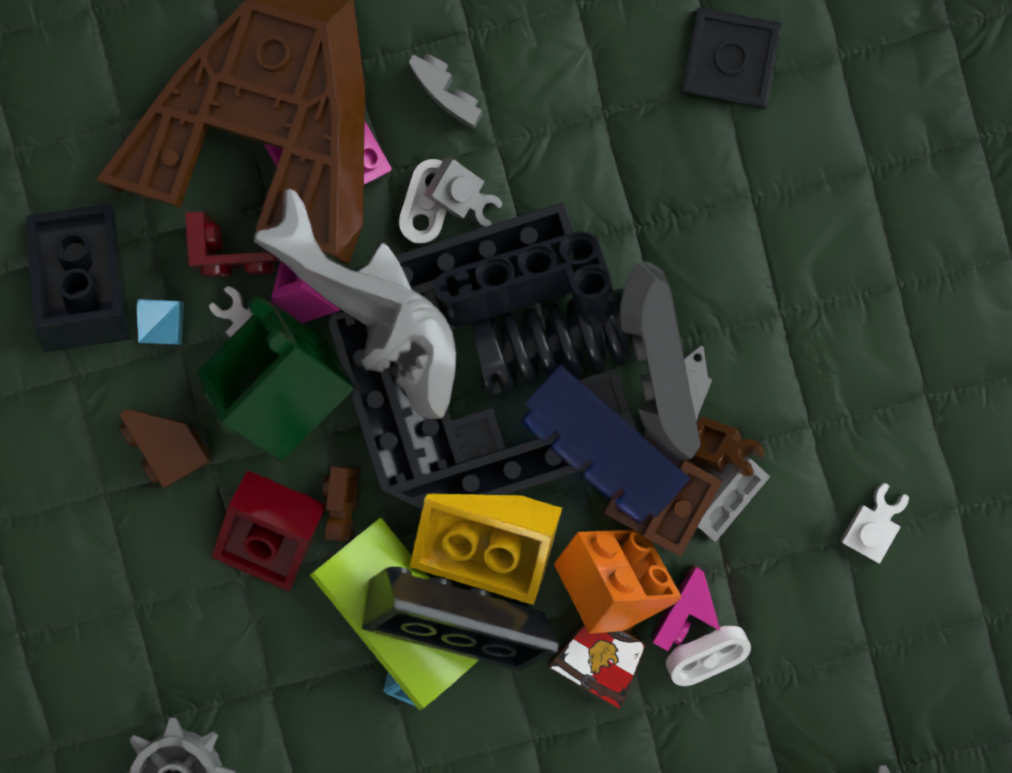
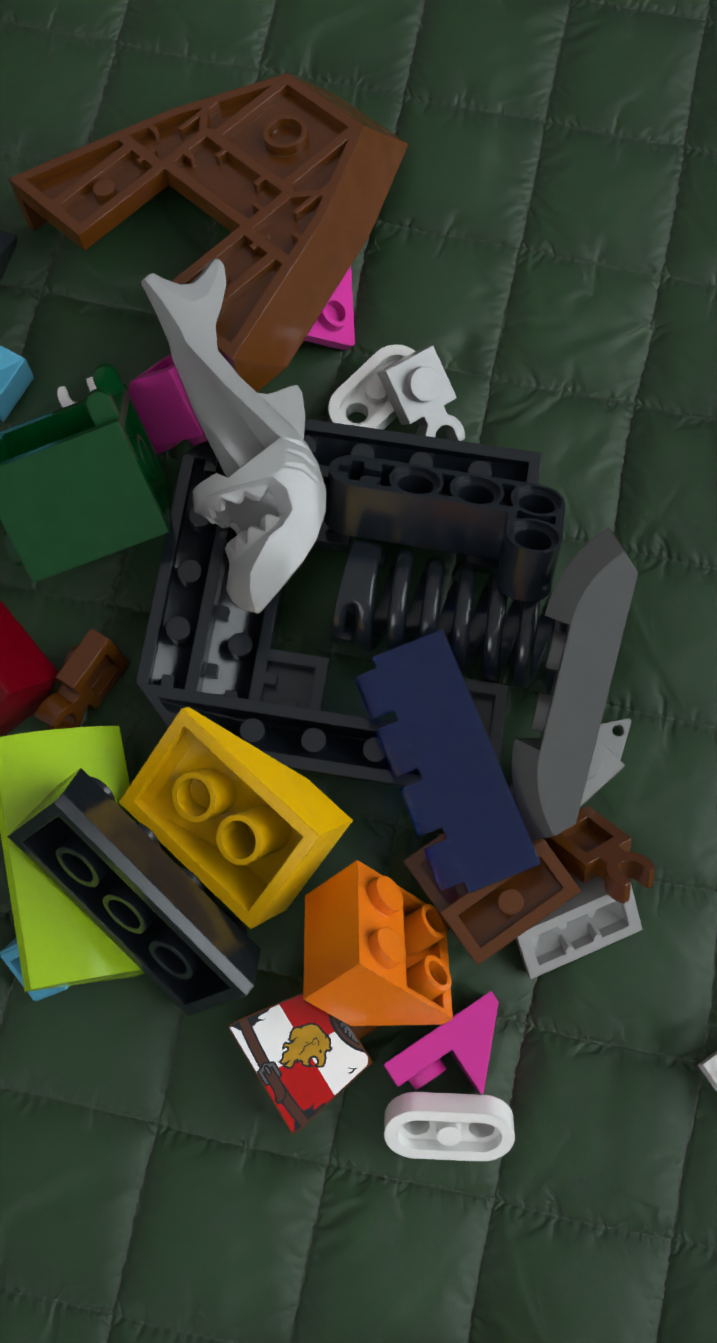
camera: 30 degrees right, 15 degrees down
dark red bracket [185,212,280,278] -> none
light grey slope [409,54,482,130] -> none

